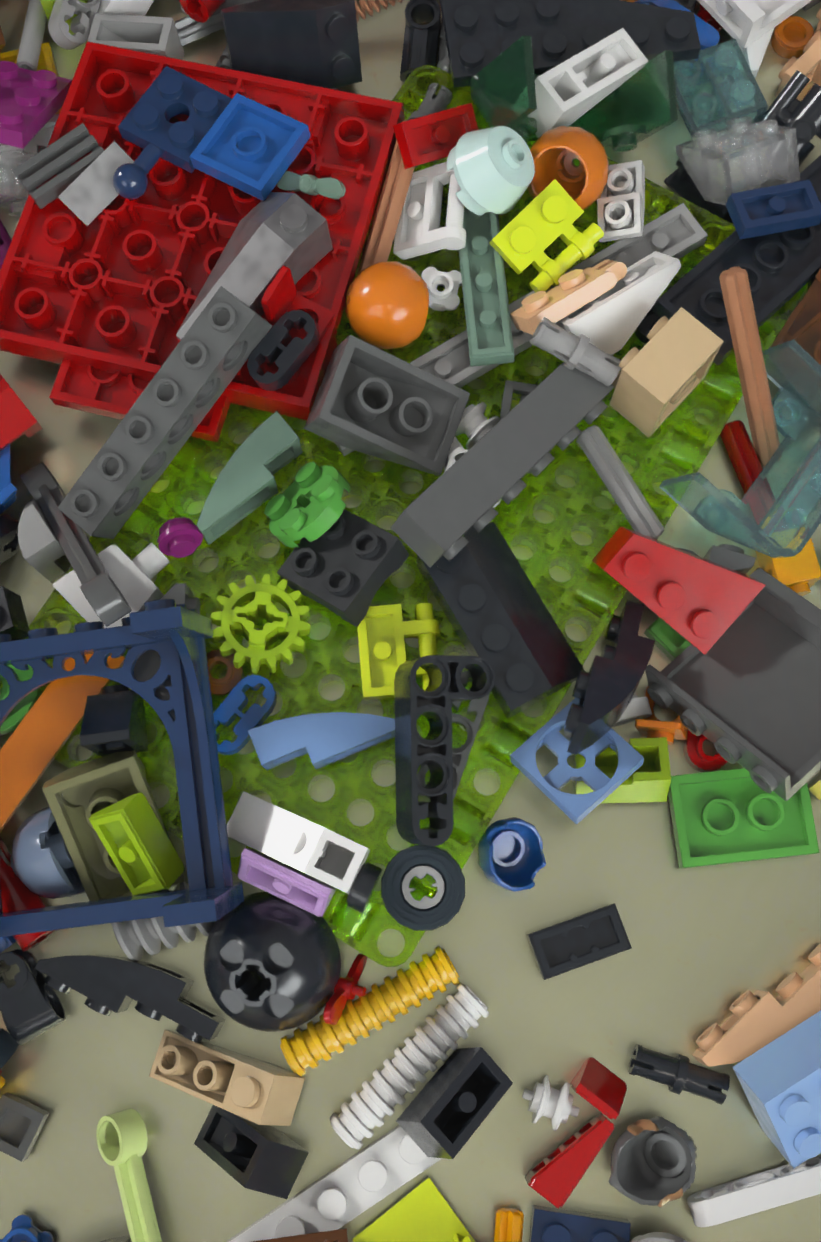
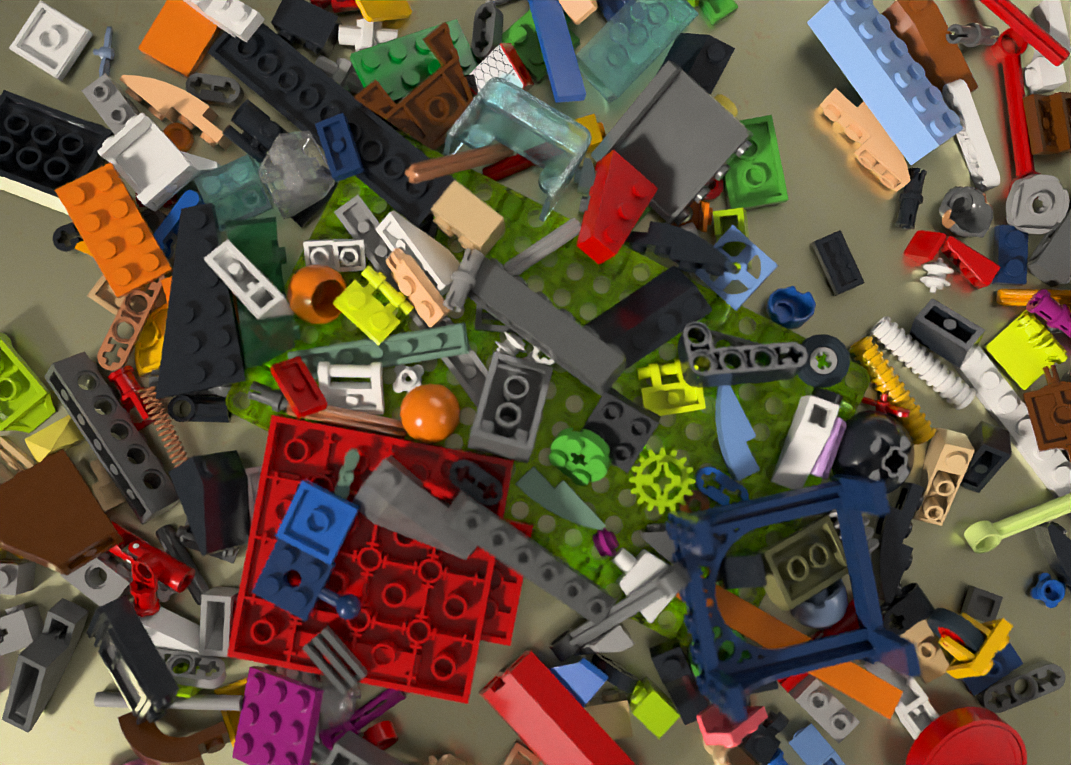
camera: 95 degrees left, 10 degrees up
flat silver sticker [58,141,134,226] -> none
lime slope [88,792,185,896] -> none
light aqua cone [447,126,535,216] -> none

